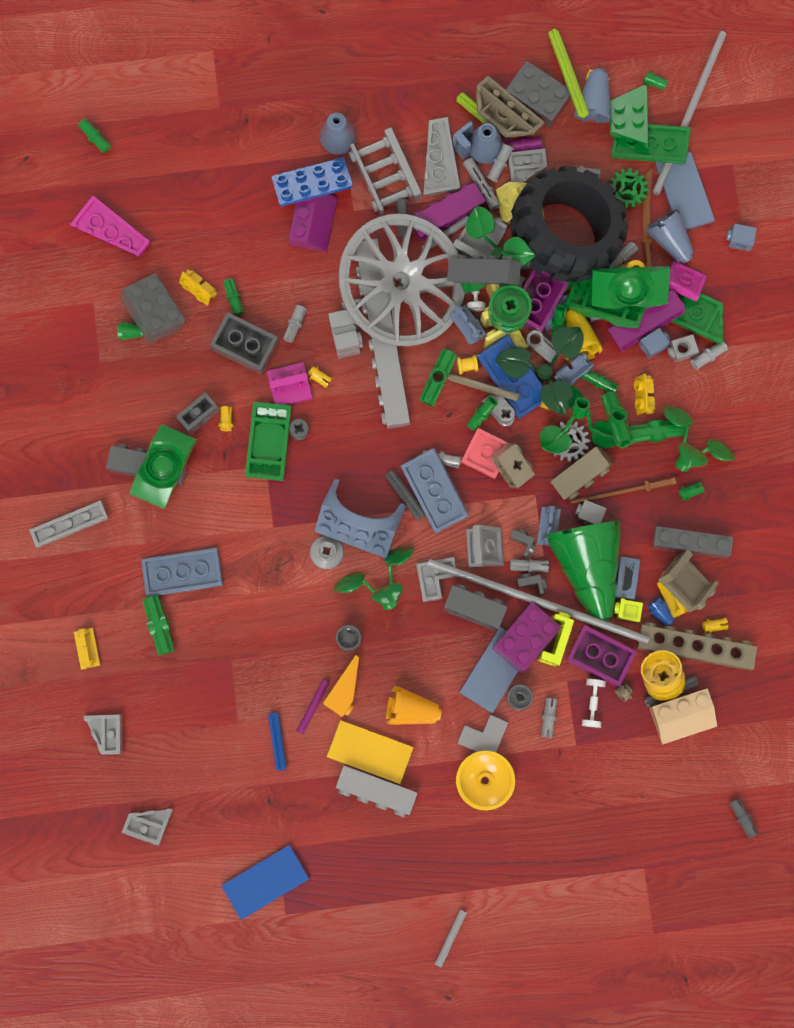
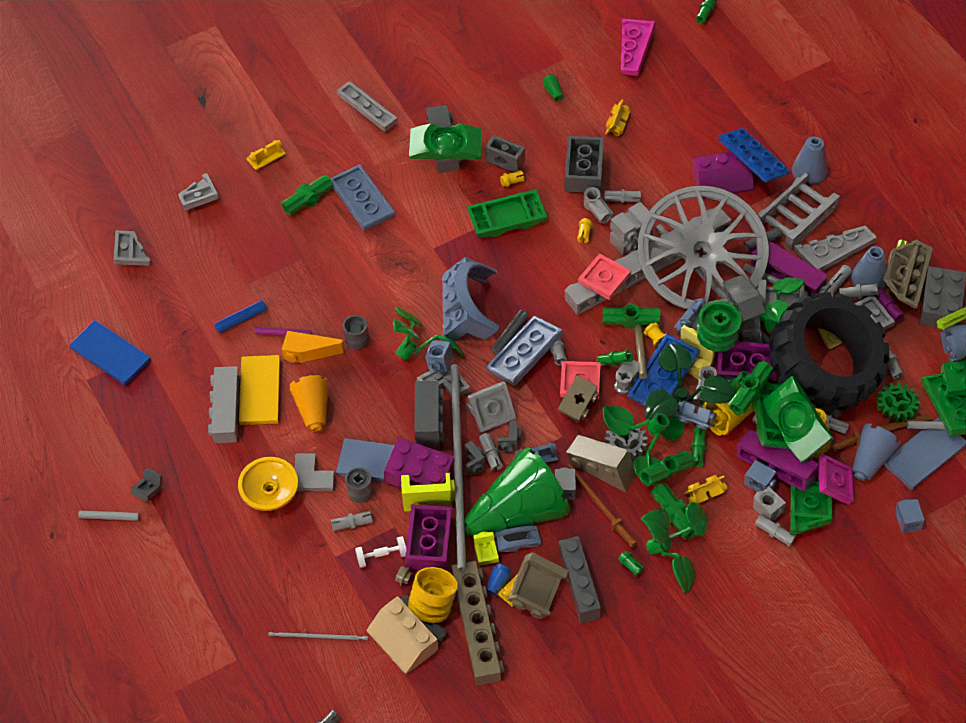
camera: 70 degrees right, 25 degrees down
dark grey brick [120,273,185,345] -> none
green axle [223,278,245,316] -> none
dark pink bracket [267,362,313,405] -> none
dark grey wheel [290,419,309,440] -> none
light grey piece [310,535,344,569] -> none
sand blue panel [453,121,473,161] -> none
yellow pin [702,617,728,634] -> none
none -> dark grey bracket [130,468,163,502]
none -> light grey piece [268,632,368,640]
none -> sand blue brick [425,340,453,372]
none -> coral plate [578,253,631,300]
none -> light grey piece [583,187,614,224]
none -> green piece [728,361,774,415]

